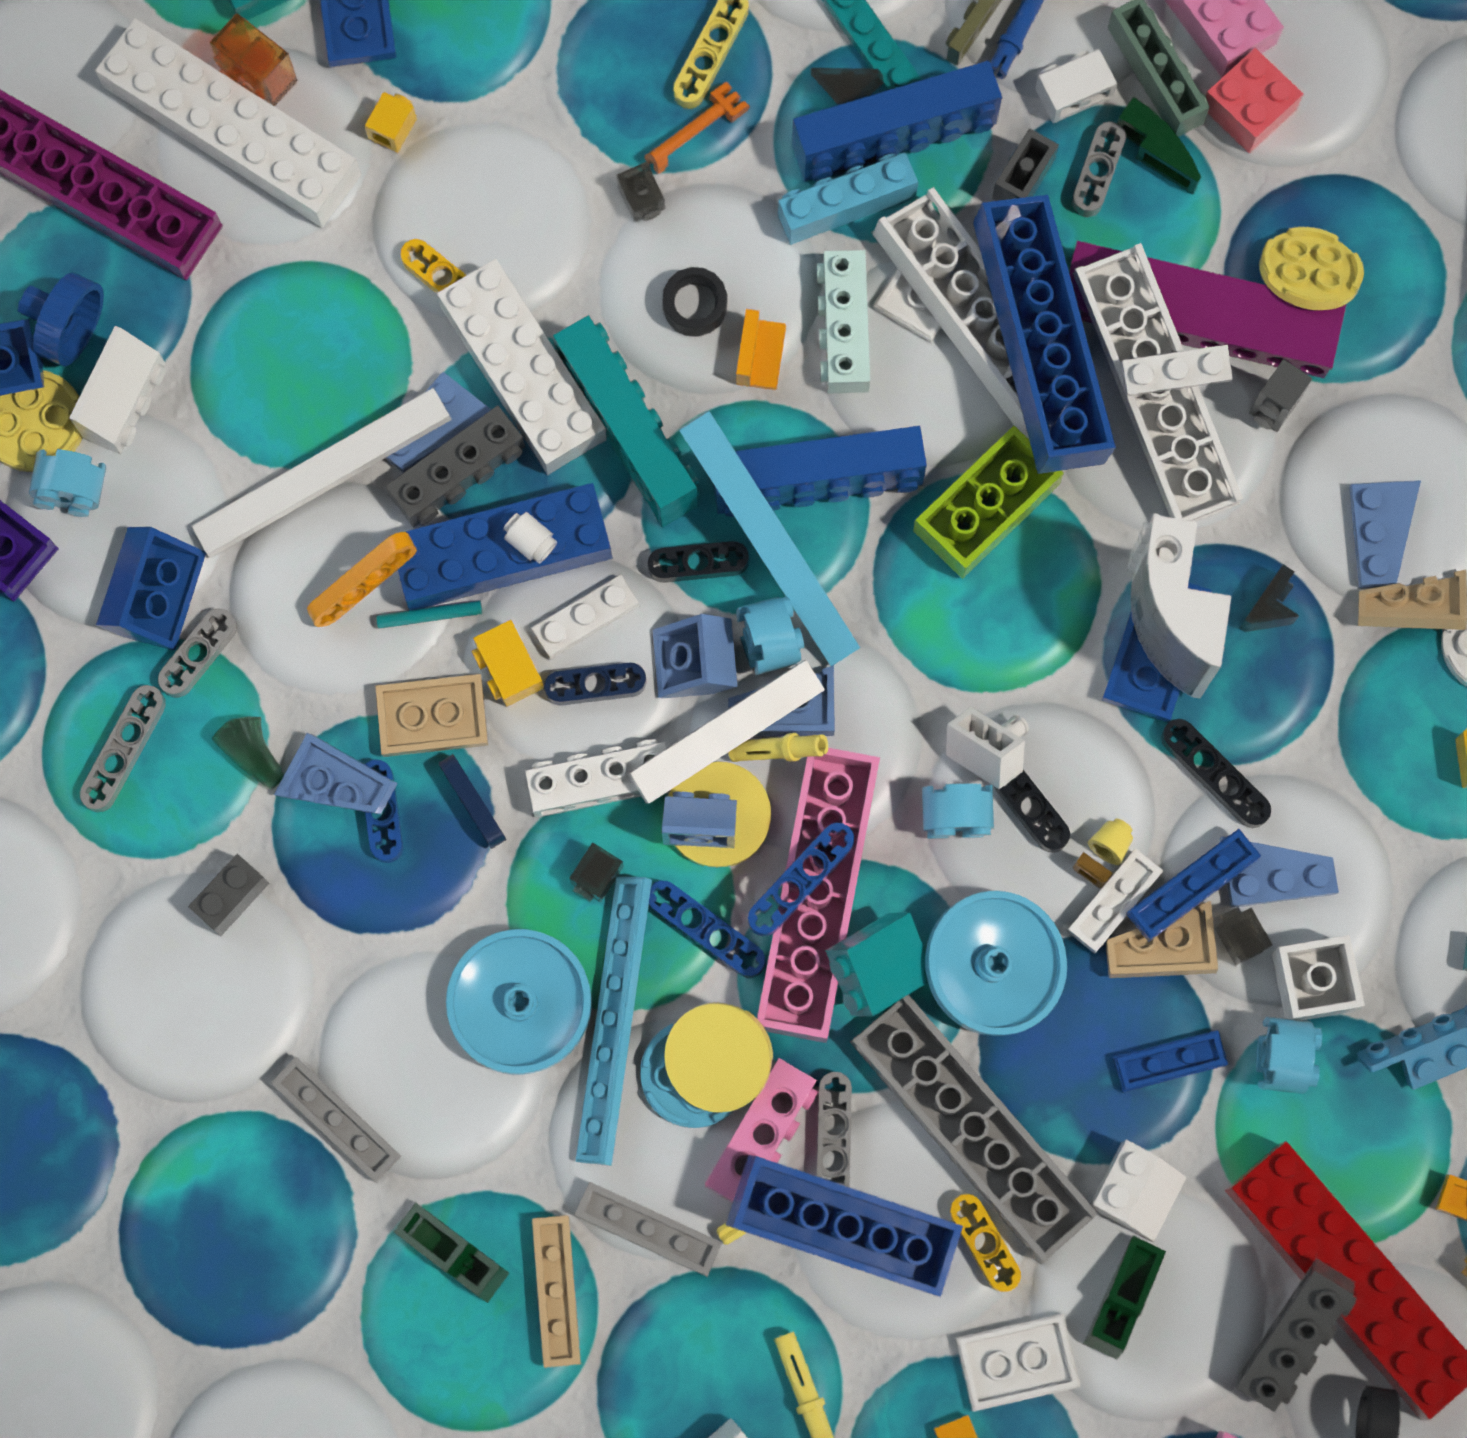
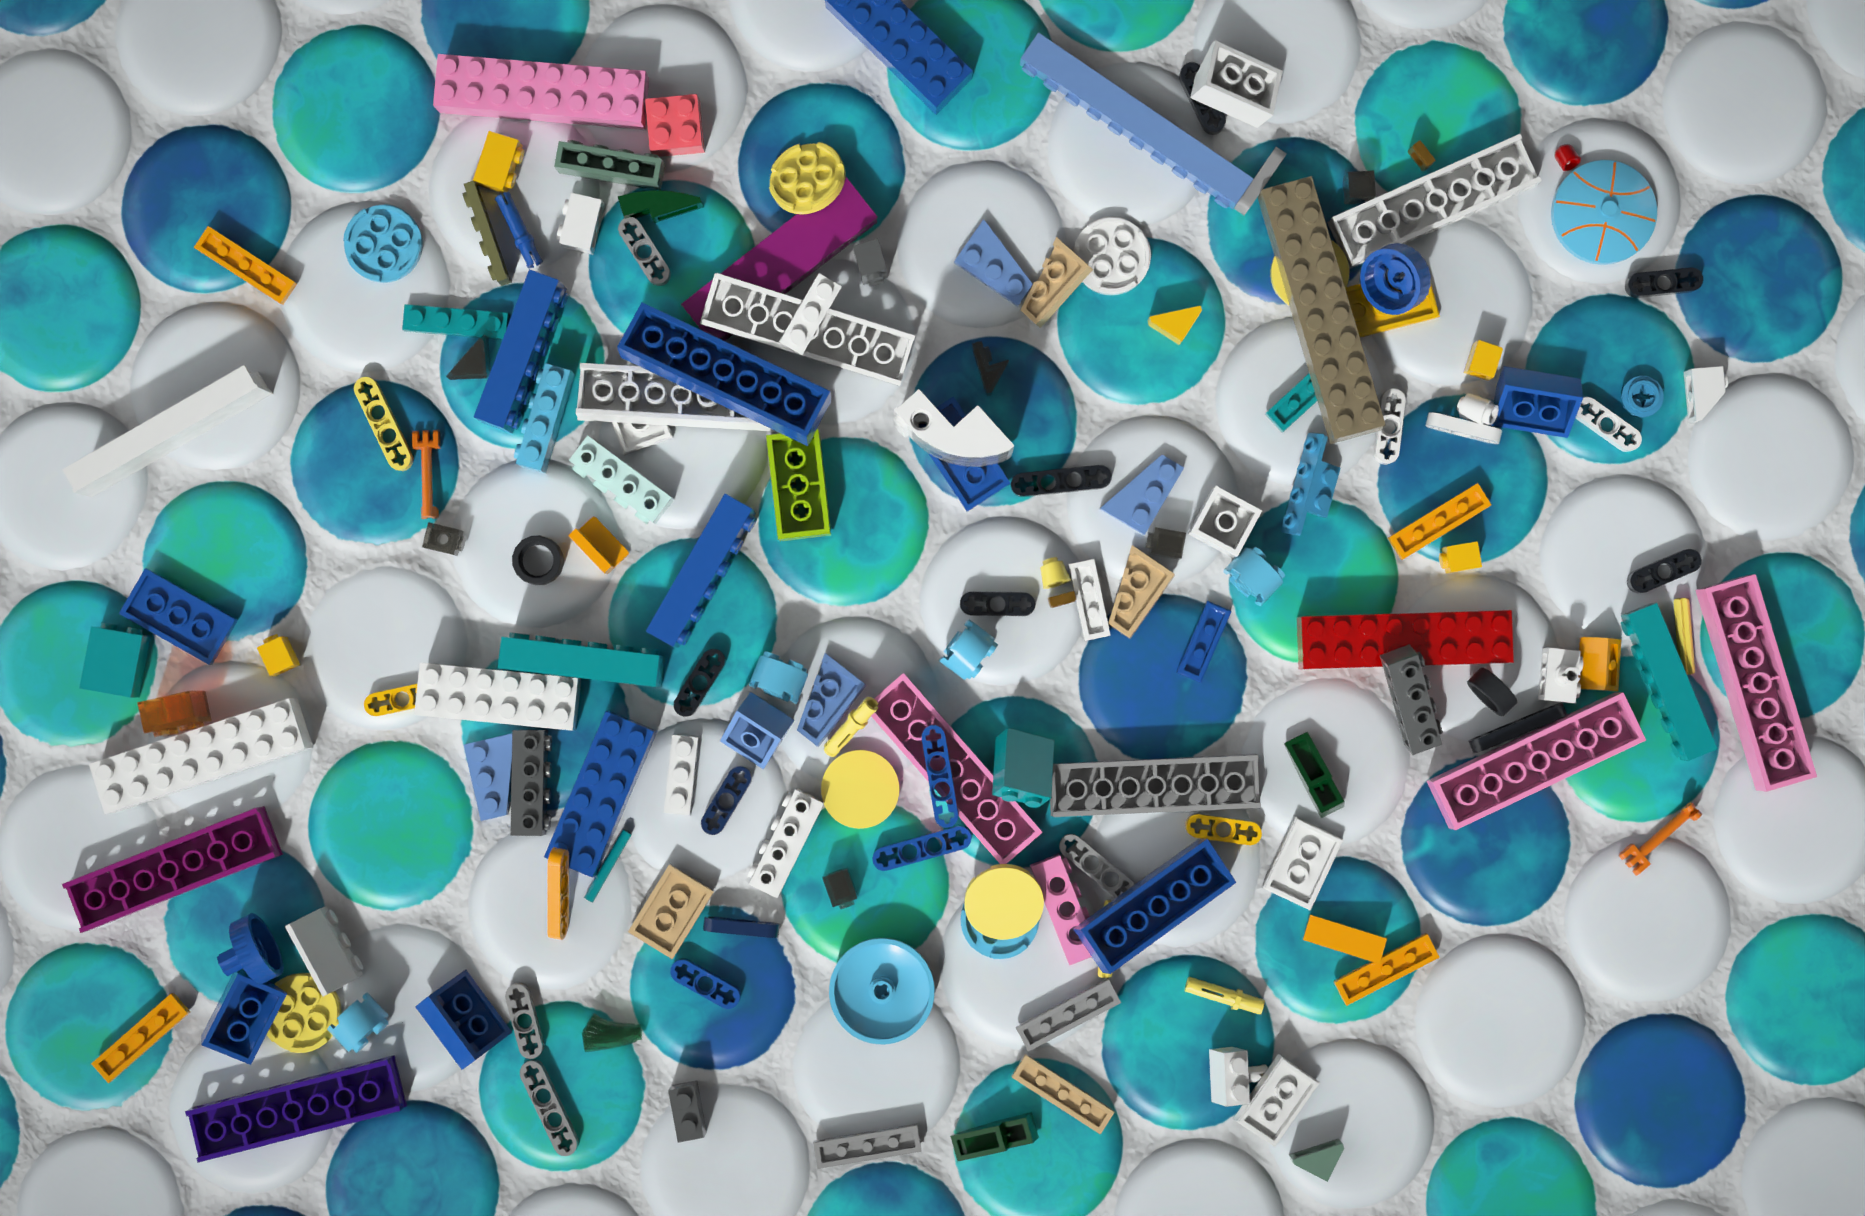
camera: 50 degrees left, 10 degrees up
white tile [192,388,452,558] -> none
medium blue wing [274,733,397,815] -> none
yellow brick [471,620,544,707] -> none
white brick [503,512,557,564] -> none
medium azure tile [575,877,652,1166] -> none
white tile [628,660,825,804] -> none
medium blue slope [662,791,737,849] -> none
medium azure tile [679,410,860,666] -> none
medium azure dish [925,891,1067,1036] -> none
white brick [946,707,1029,789] -> none
dark grey brick [992,128,1059,201] -> none
white slope [1090,1140,1187,1242] -> none
blue tile [1126,829,1261,942] -> none

